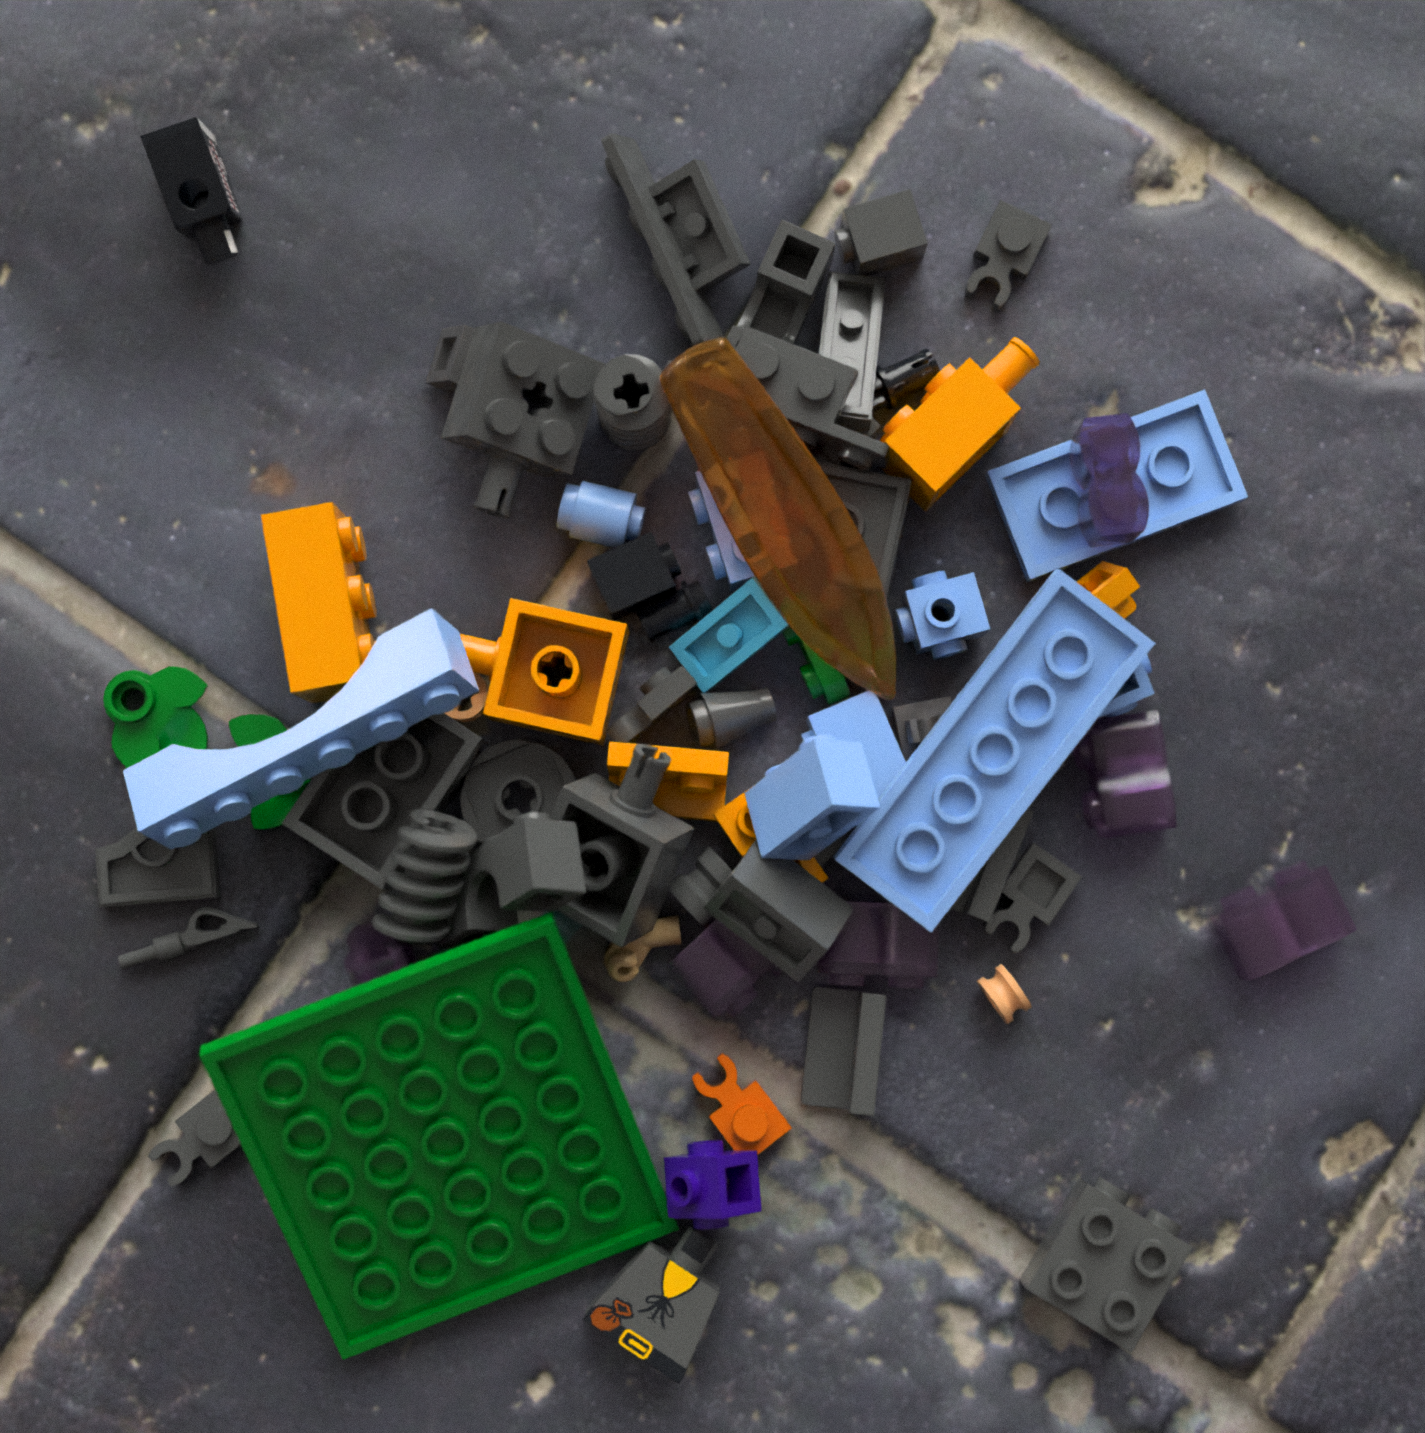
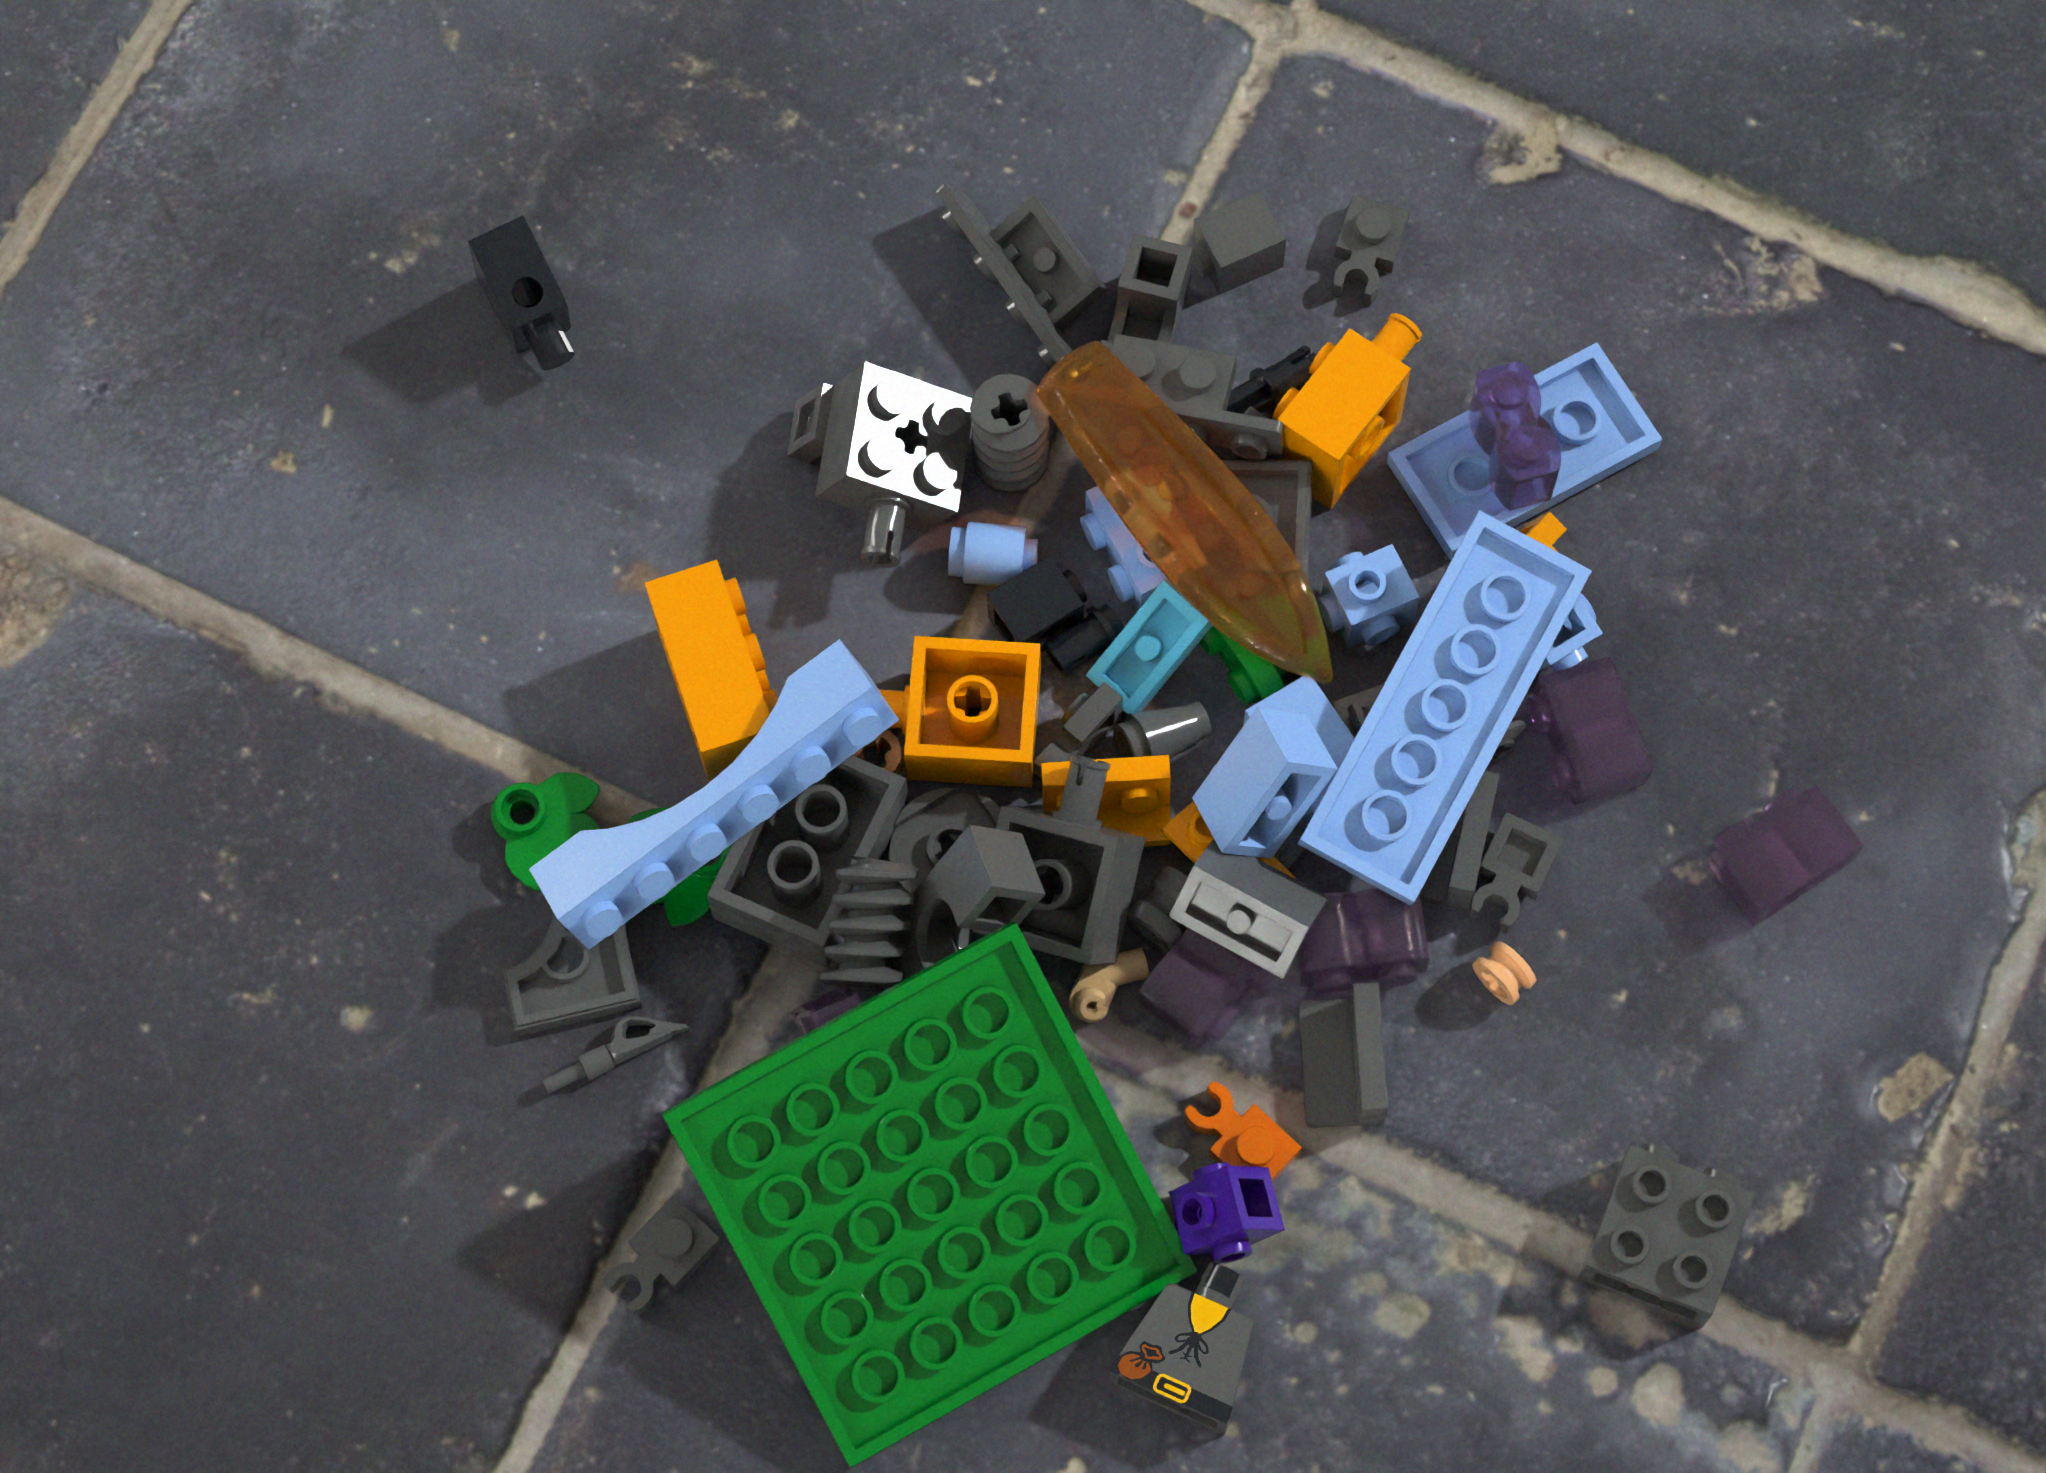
camera: 10 degrees left, 15 degrees down
tile [819,271,885,431] -> none

